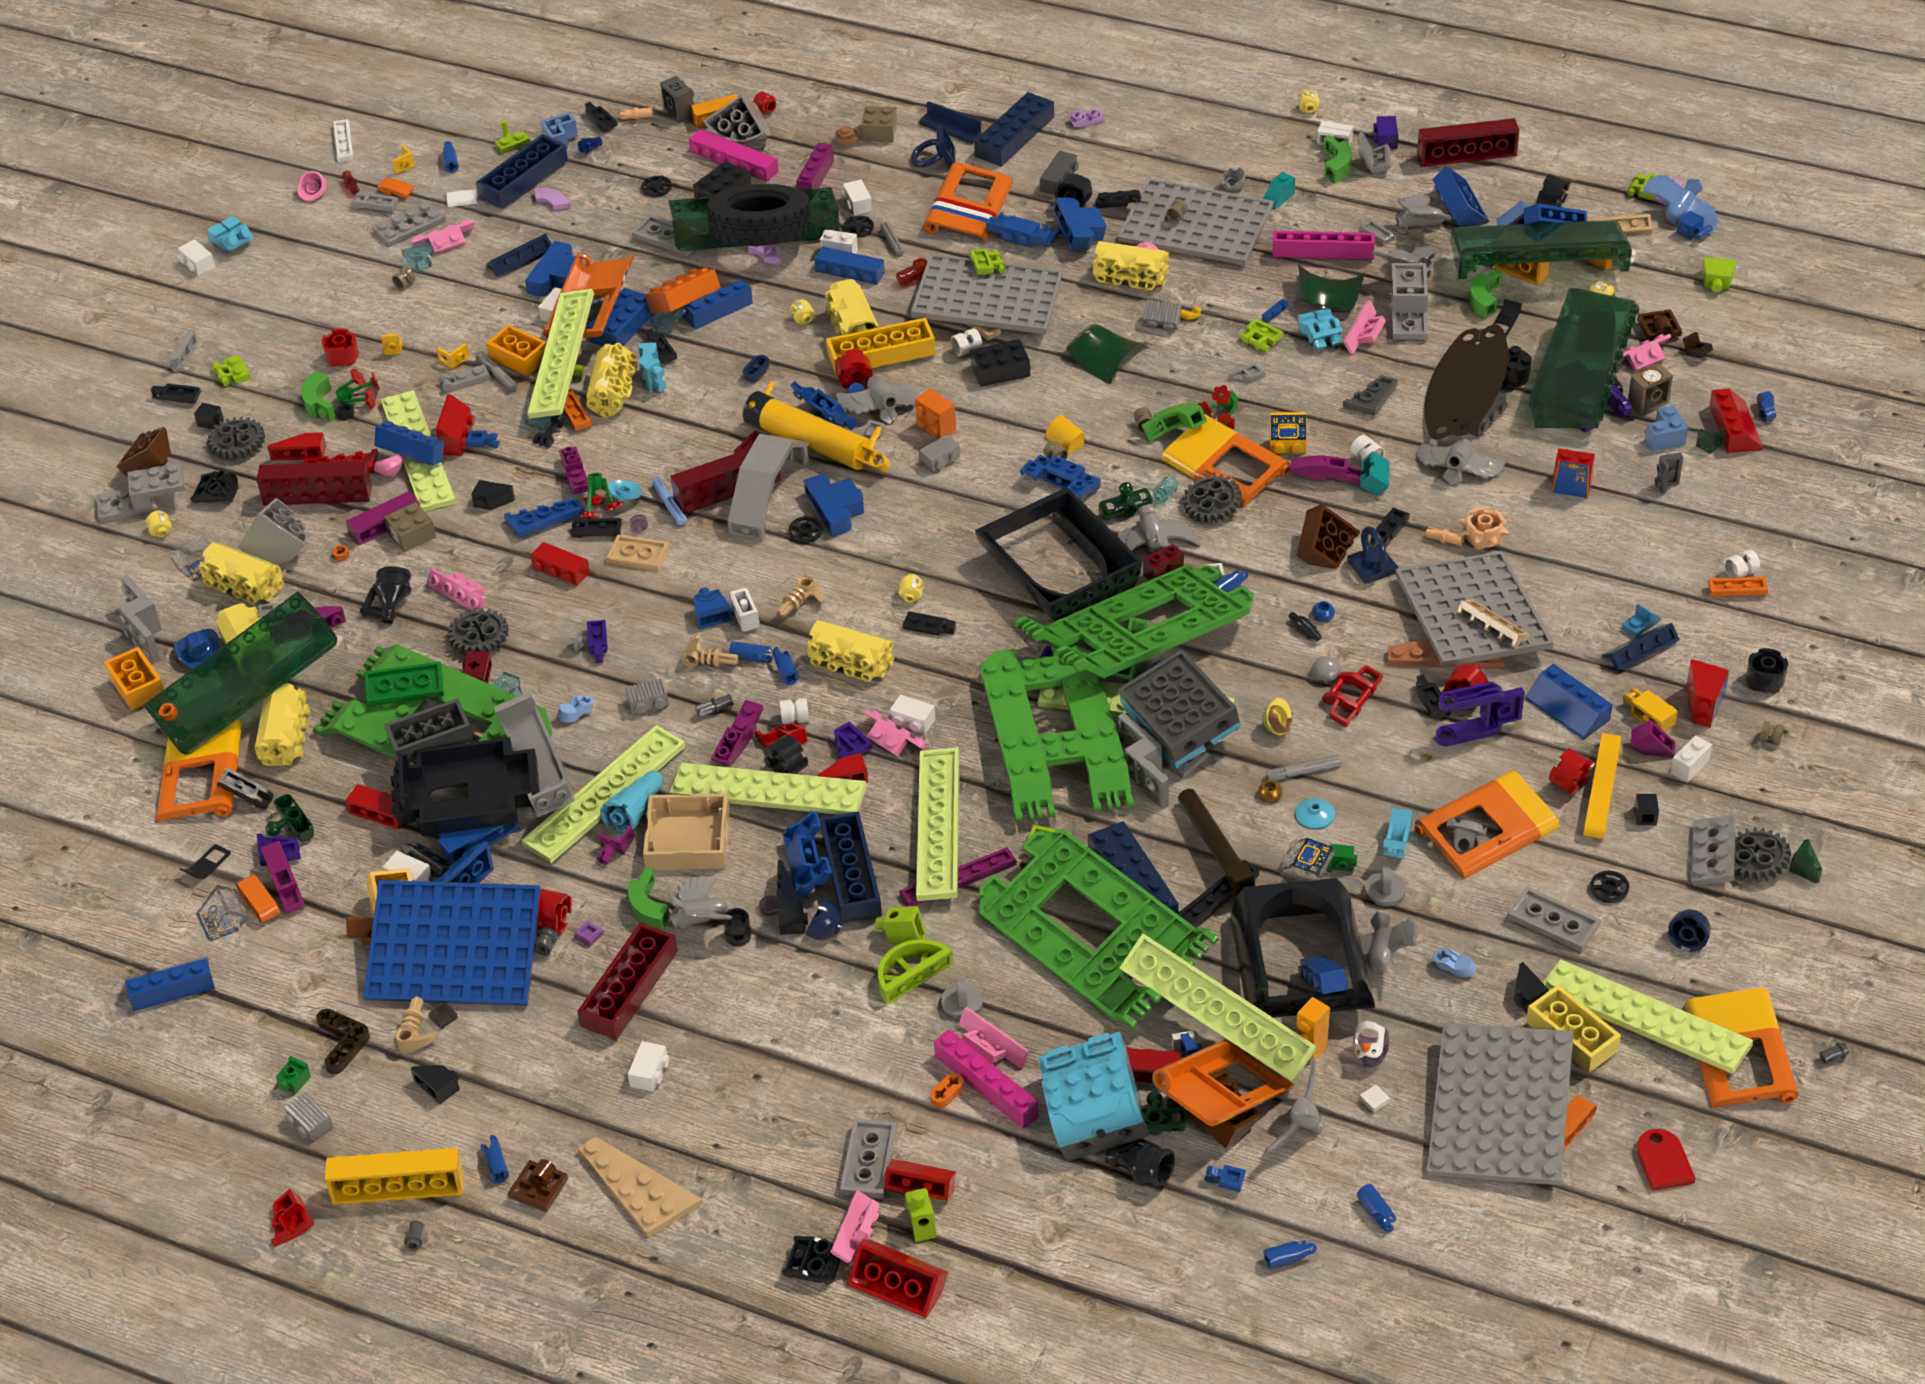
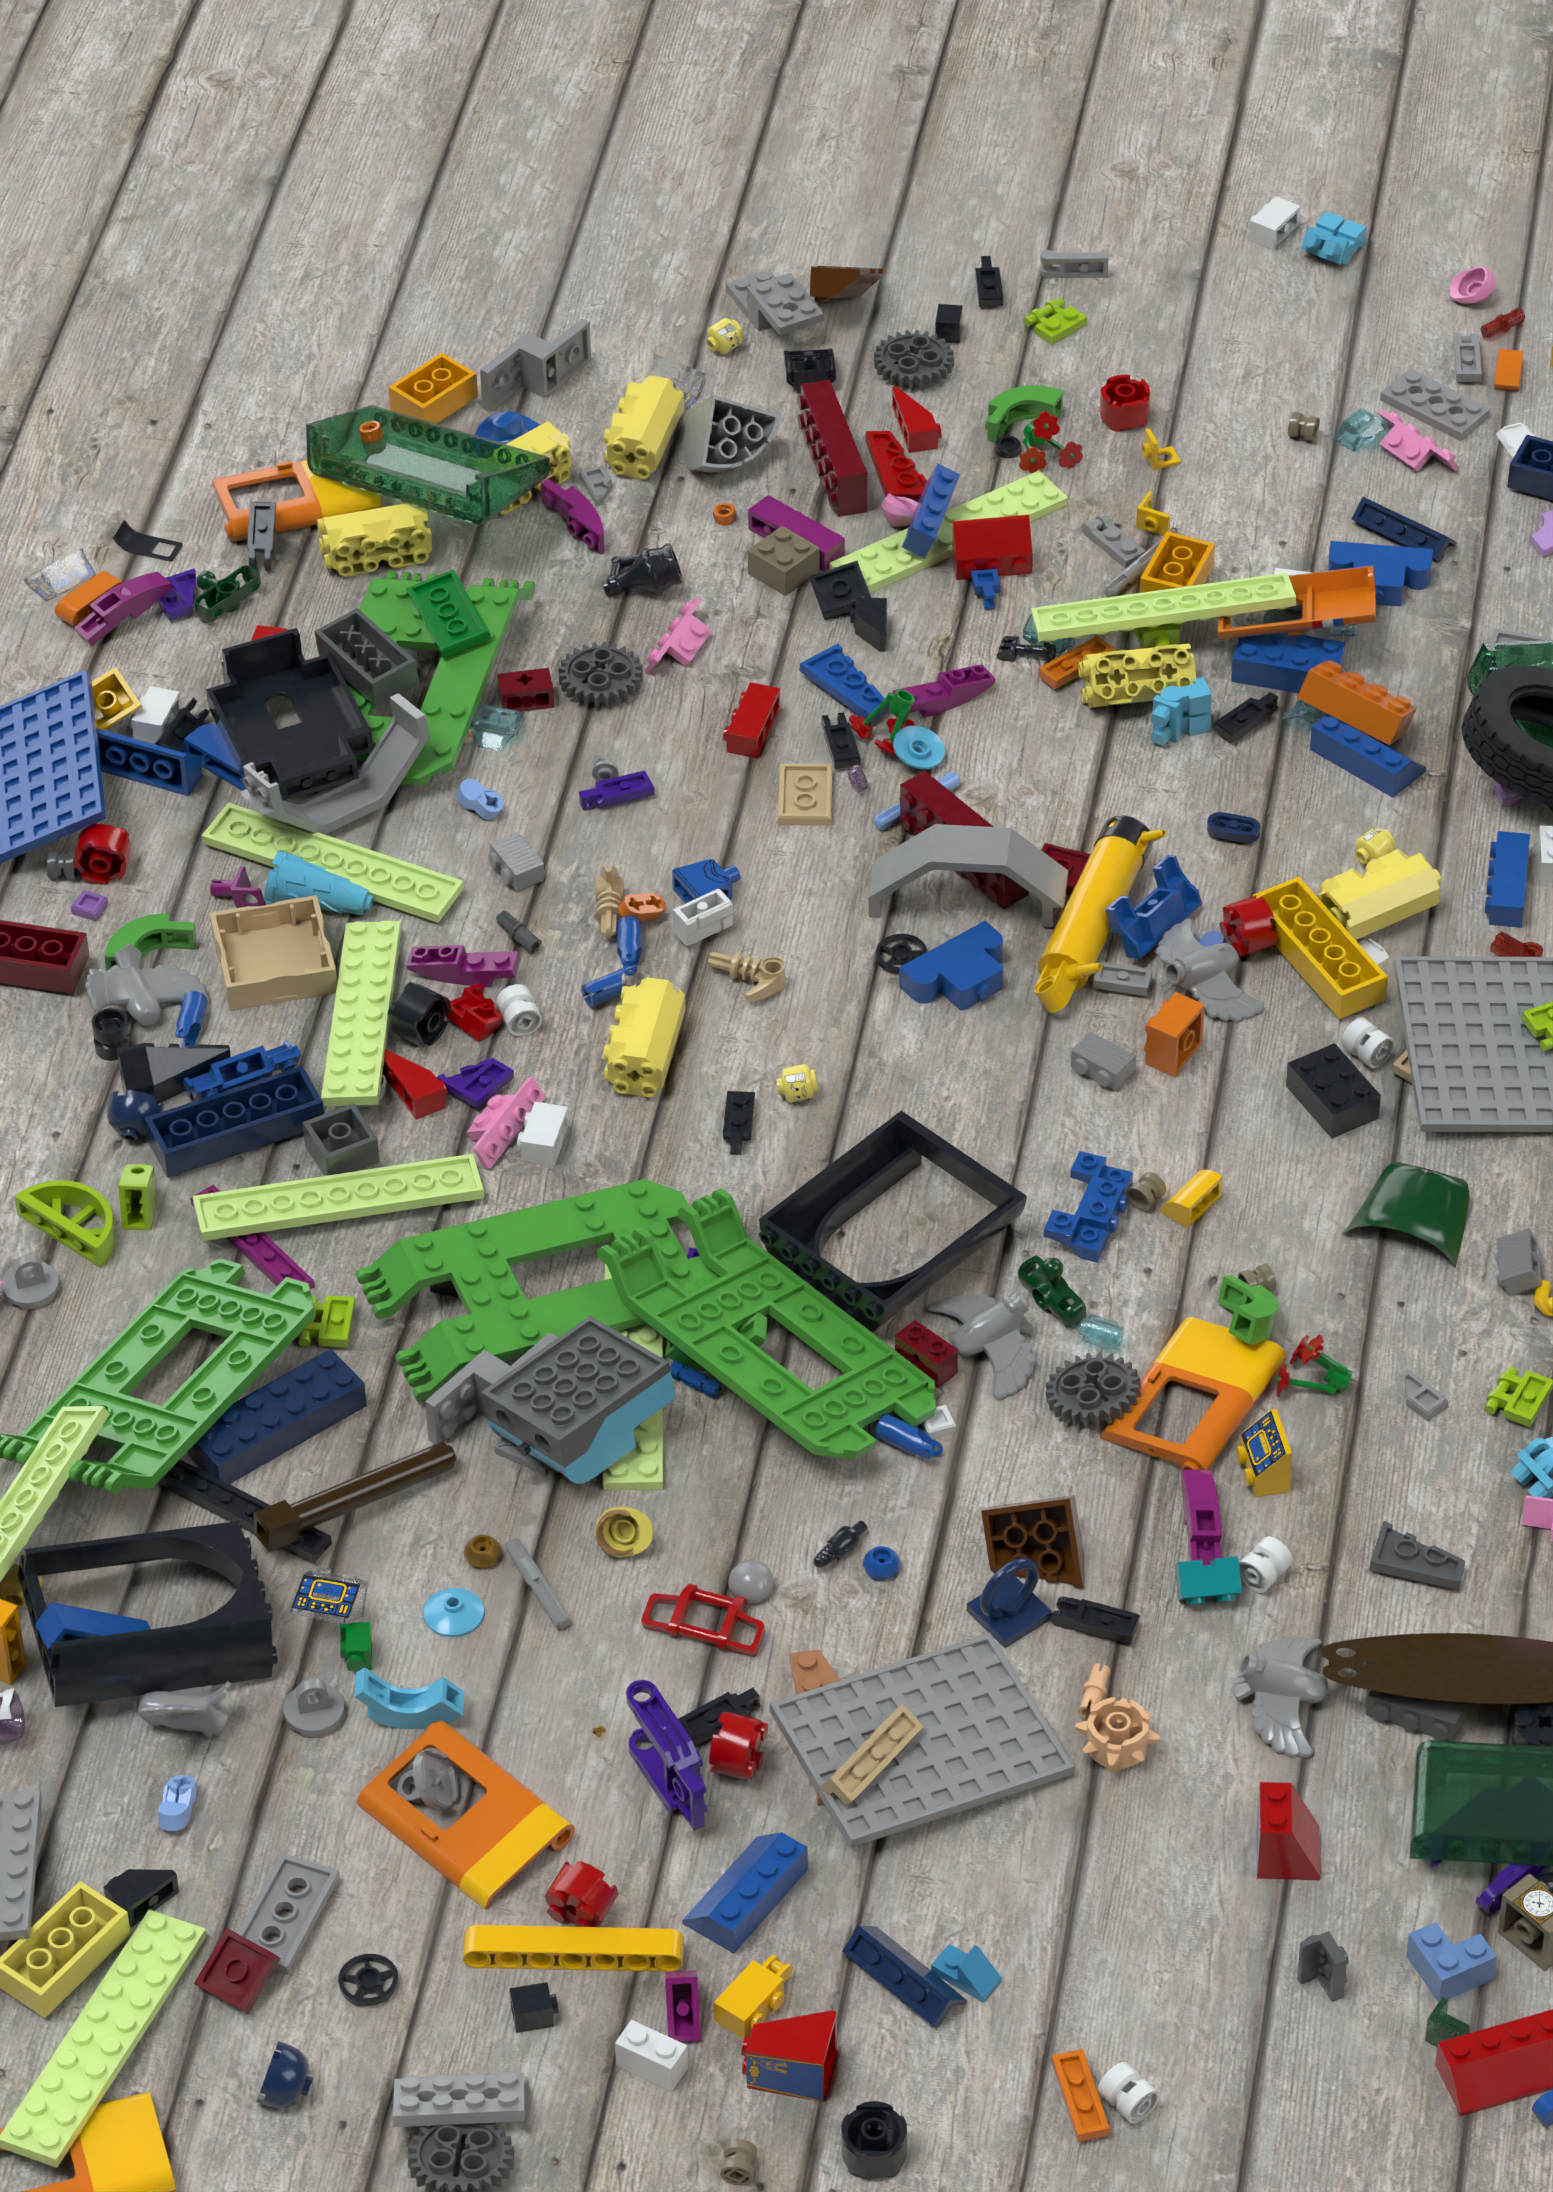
camera: 75 degrees right, 0 degrees up
none -> blue piece [175,991,208,1048]
none -> dark red plate [194,1928,281,2014]
none -> dark grey brick [302,1103,380,1176]
none -> orange beam [618,893,666,921]
none -> black plate [809,560,871,620]

